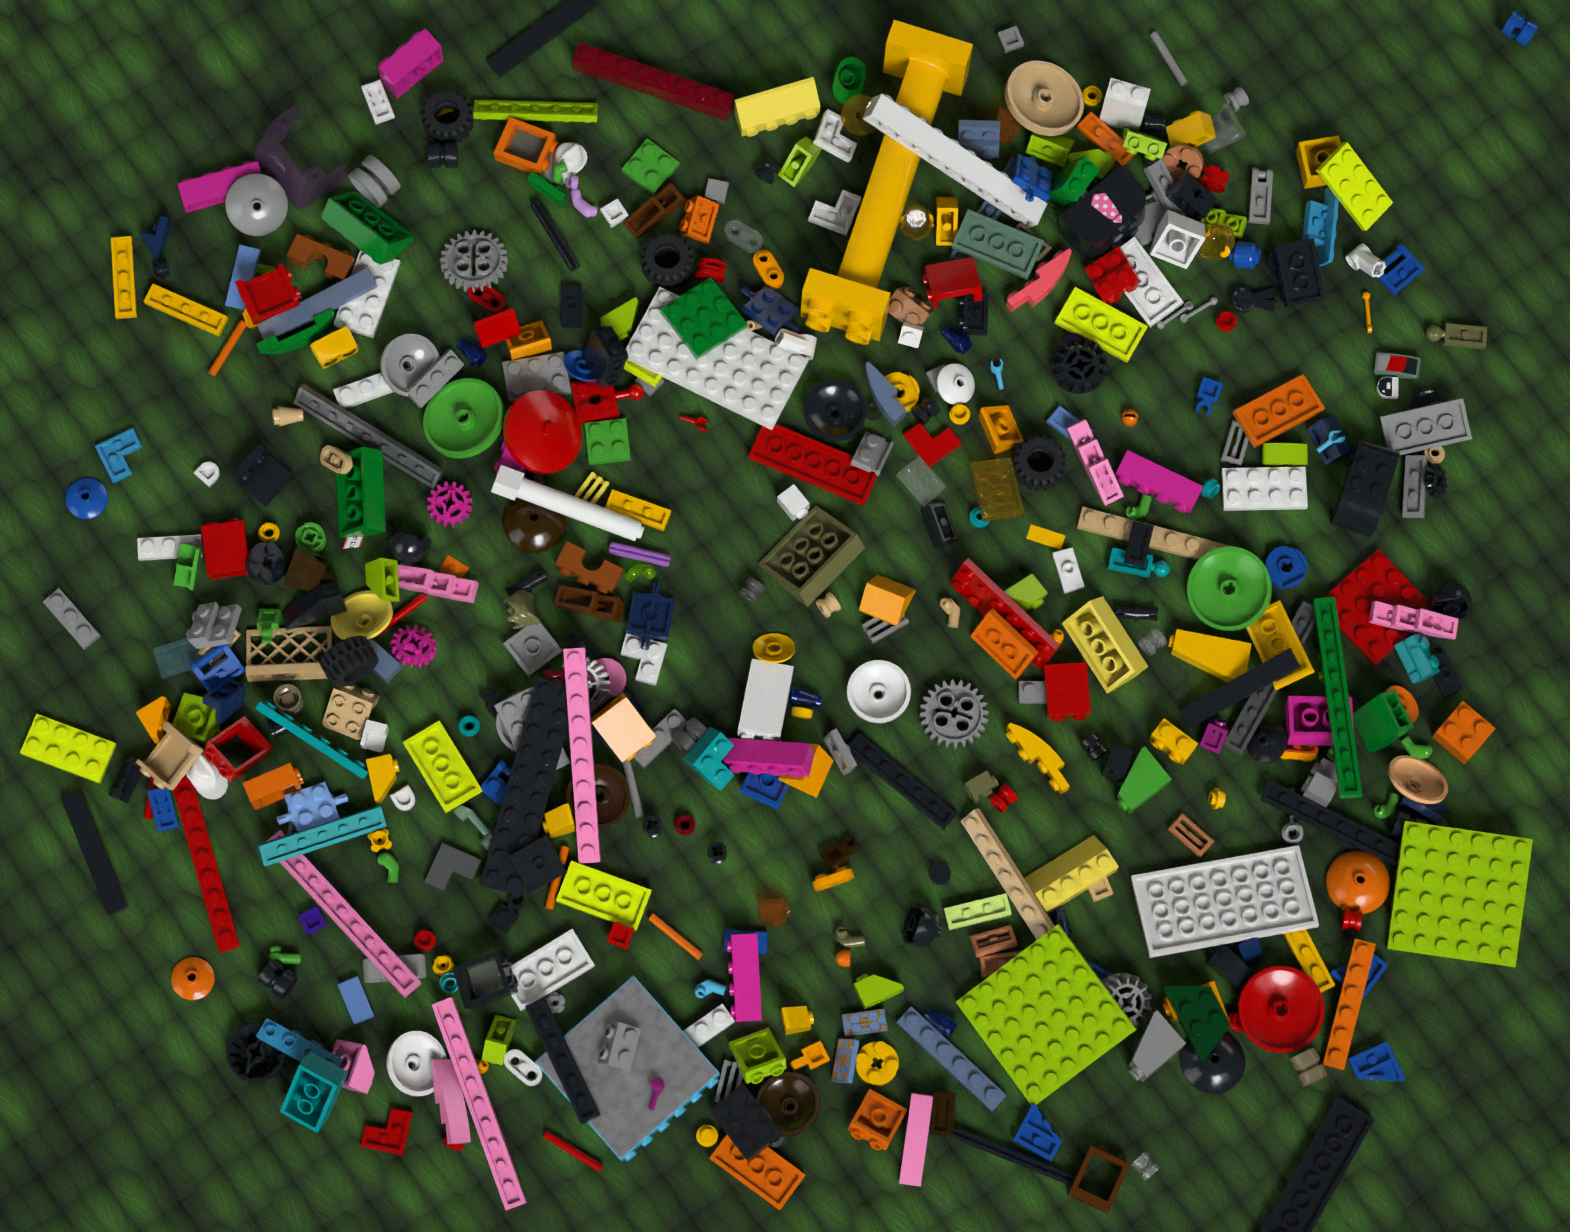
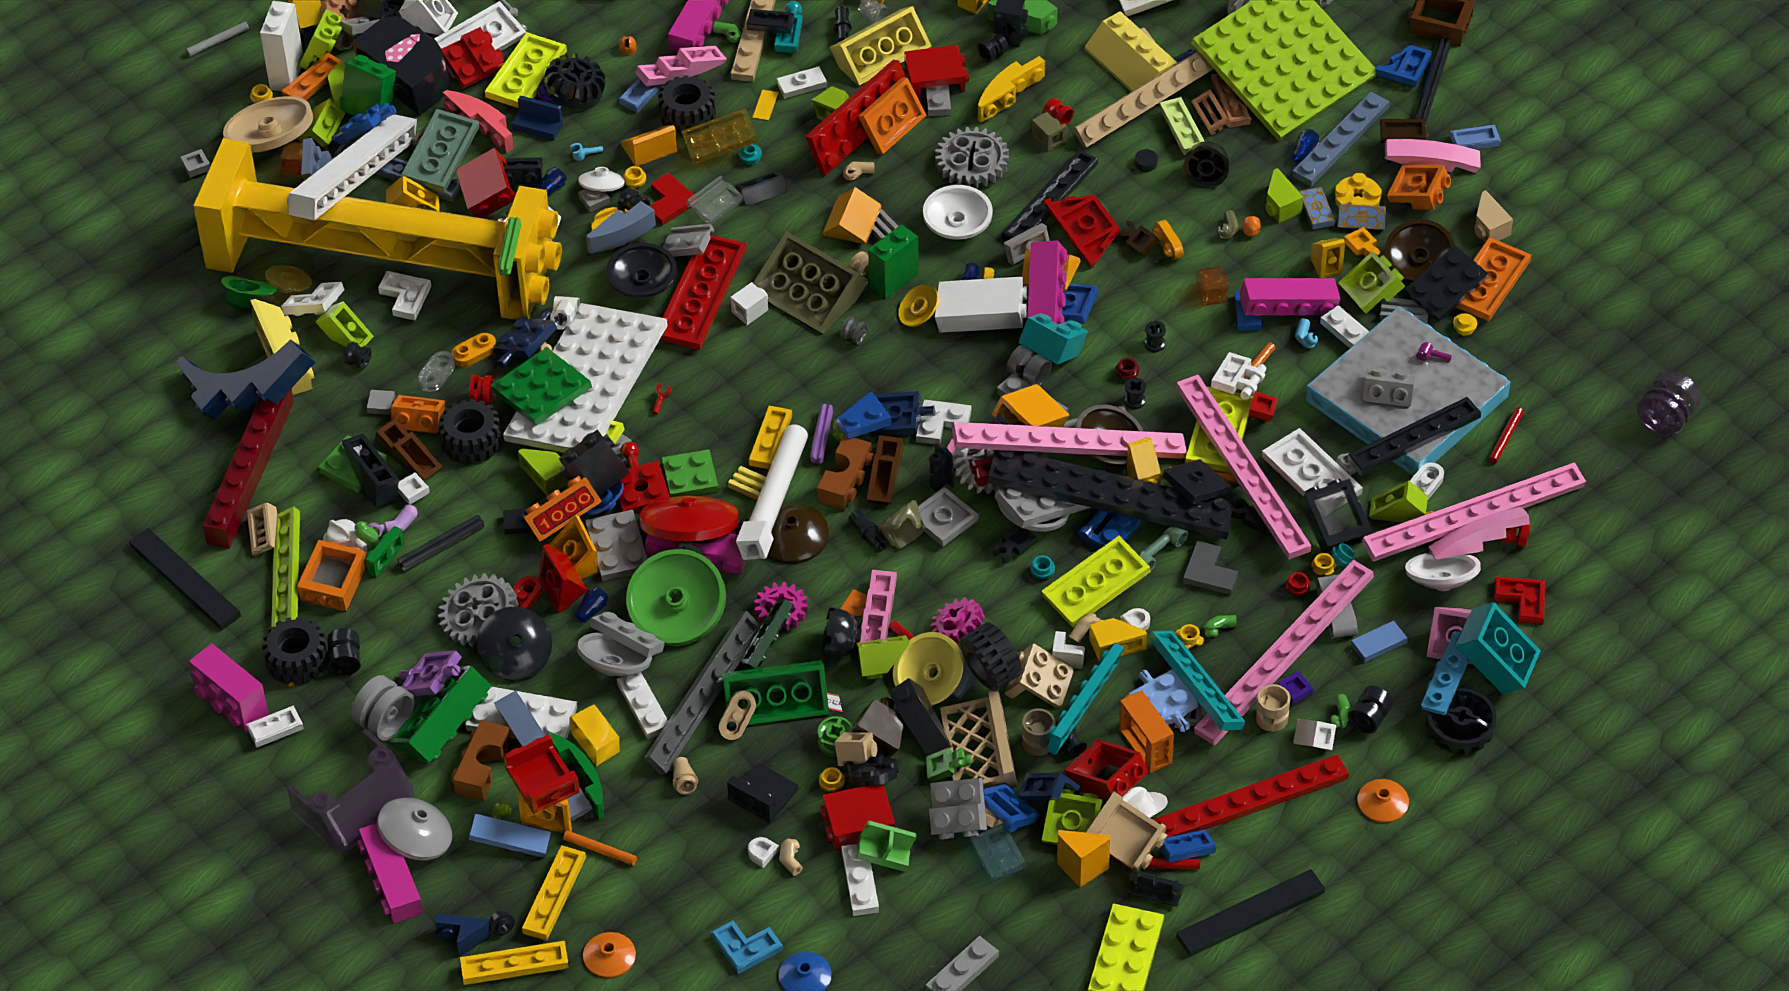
camera: 90 degrees left, 25 degrees down
none -> dark blue arch [175,339,316,419]
none -> tan slope [247,502,277,556]
none -> black slope [342,433,399,507]
none -> medium lavender plate [399,650,462,696]
none -> black dish [477,607,552,681]
none -> bright green axle [497,217,521,276]
none -> dark blue panel [512,96,563,141]
none -> brick [524,476,602,542]
none -> orange dish [583,932,636,978]
none -> dark green plate [740,599,793,669]
none -> tan arm [779,838,803,876]
none -> tan brick [835,732,877,766]
none -> blue wing [837,392,892,439]
none -> green brick [868,224,919,299]
none -> red wing [1044,194,1119,268]
none -> tan arm [1069,613,1101,643]
none -> bright pink plate [1176,375,1311,559]
none -> white plate [1211,352,1266,400]
none -> tan wheel [1256,684,1290,732]
none -> white panel [1294,719,1336,750]
none -> medium blue tile [1450,125,1501,150]
none -> tan slope [1474,190,1513,243]

